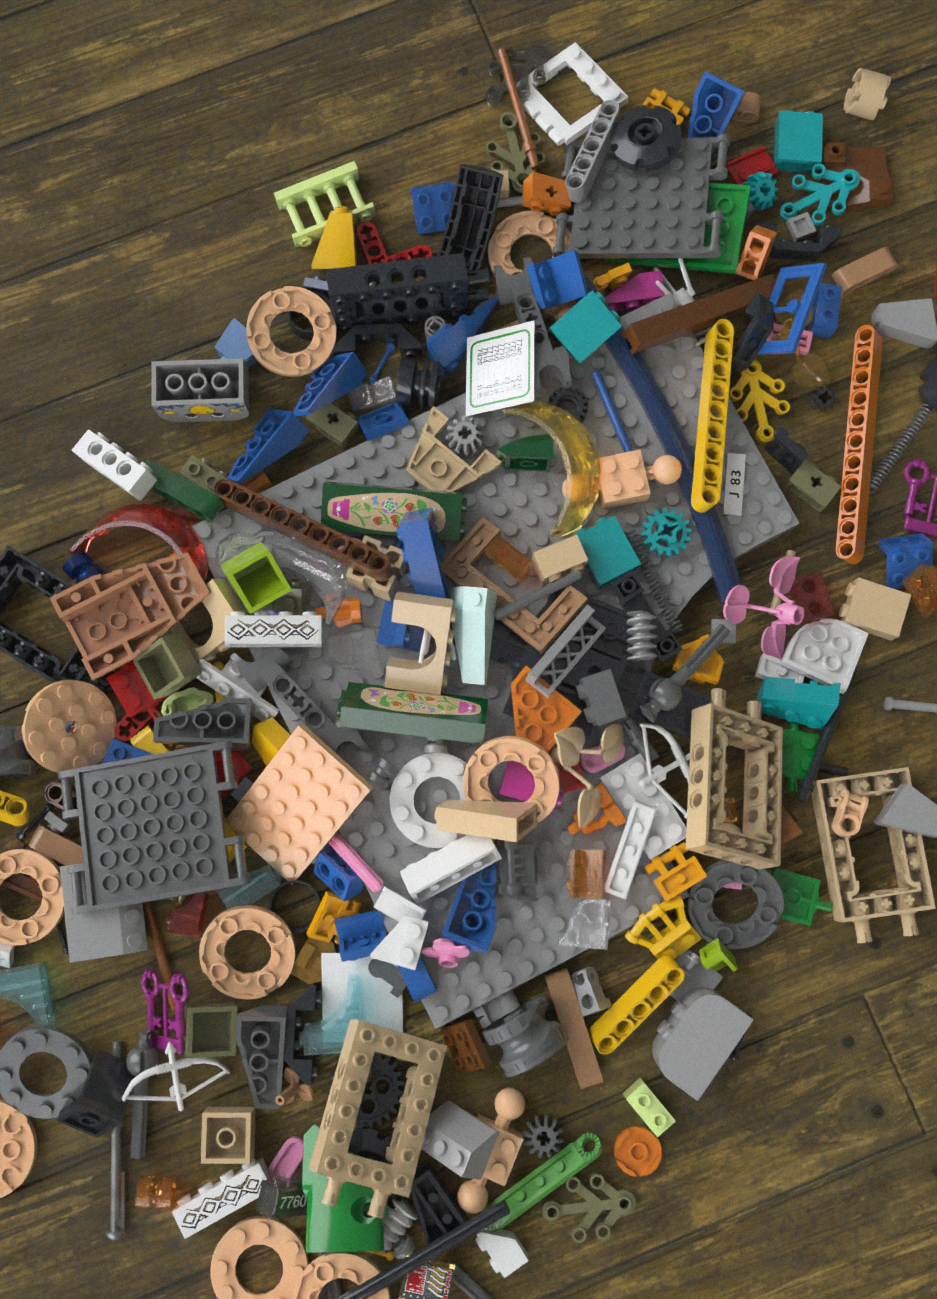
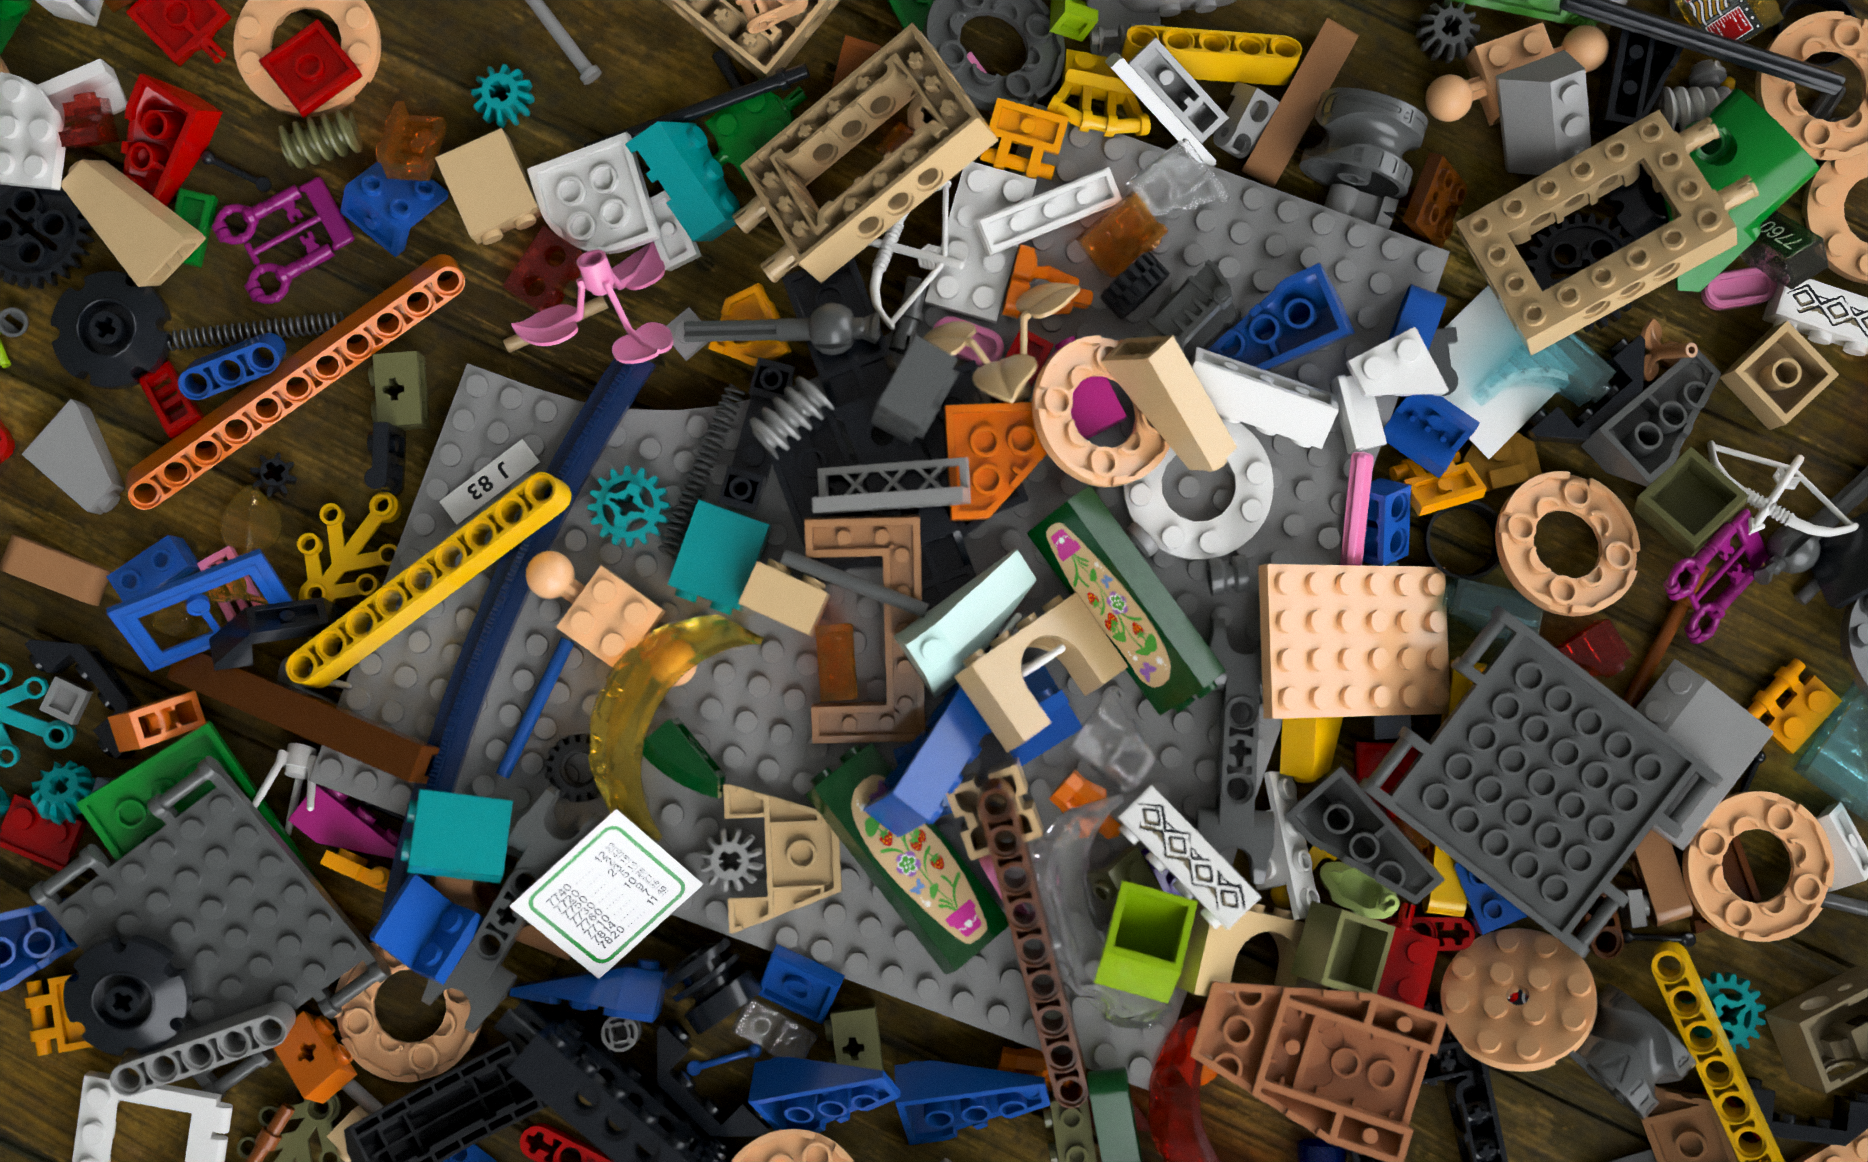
camera: 130 degrees left, 5 degrees up
bright pink plate [421,938,469,968] -> none
none -> red slope [139,360,204,439]
none -> blue beam [178,333,287,400]
none -> teal gear [471,64,535,128]
none -> black tyre [1100,251,1170,320]
none -> white tile [1105,53,1217,167]
none -> light grey slope [1128,37,1229,144]
none -> light orange plate [1747,658,1843,754]

